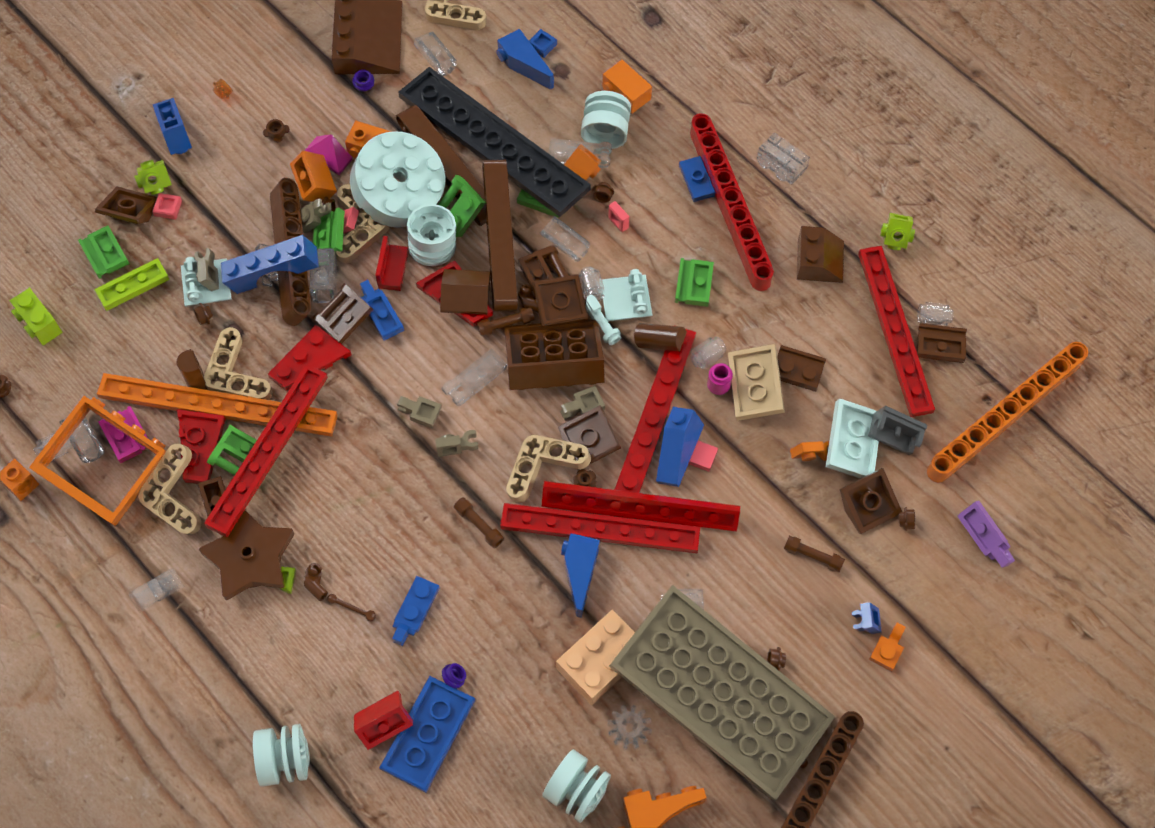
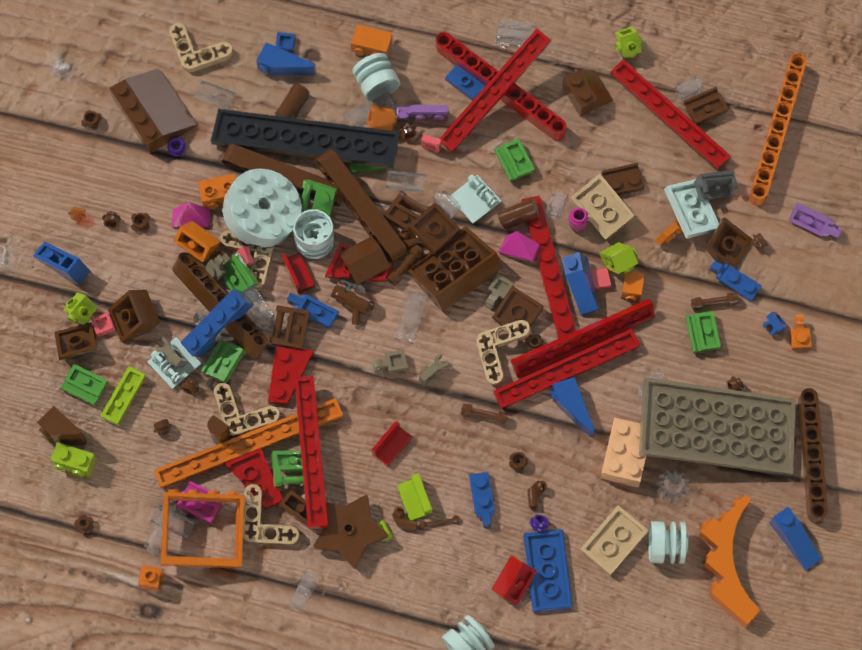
camera: 30 degrees left, 5 degrees up
light aqua hinge [586,295,621,345] -> none
none -> reddish brown slope [37,406,87,446]
none -> reddish brown plate [81,110,102,130]
none -> reddish brown plate [102,211,121,228]
none -> reddish brown slope [108,290,160,342]
none -> reddish brown plate [153,419,172,435]
none -> bright green plate [201,339,245,383]
none -> reddish brown brick [275,83,310,118]
none -> reddish brown piece [331,280,375,325]
none -> red panel [372,420,412,467]
none -> medium lavender hinge [397,105,448,121]
none -> lime panel [397,473,432,521]
none -> red plate [439,28,551,153]
none -> dark pink slope [499,231,540,262]
none -> reddish brown plate [509,452,528,471]
none -> reddish brown arm [527,481,547,508]
none -> tan plate [580,505,649,576]
none -> lime brick [599,242,639,274]
none -> orange brick [621,271,645,302]
none -> bright green plate [685,311,721,353]
none -> blue hinge [710,261,762,302]

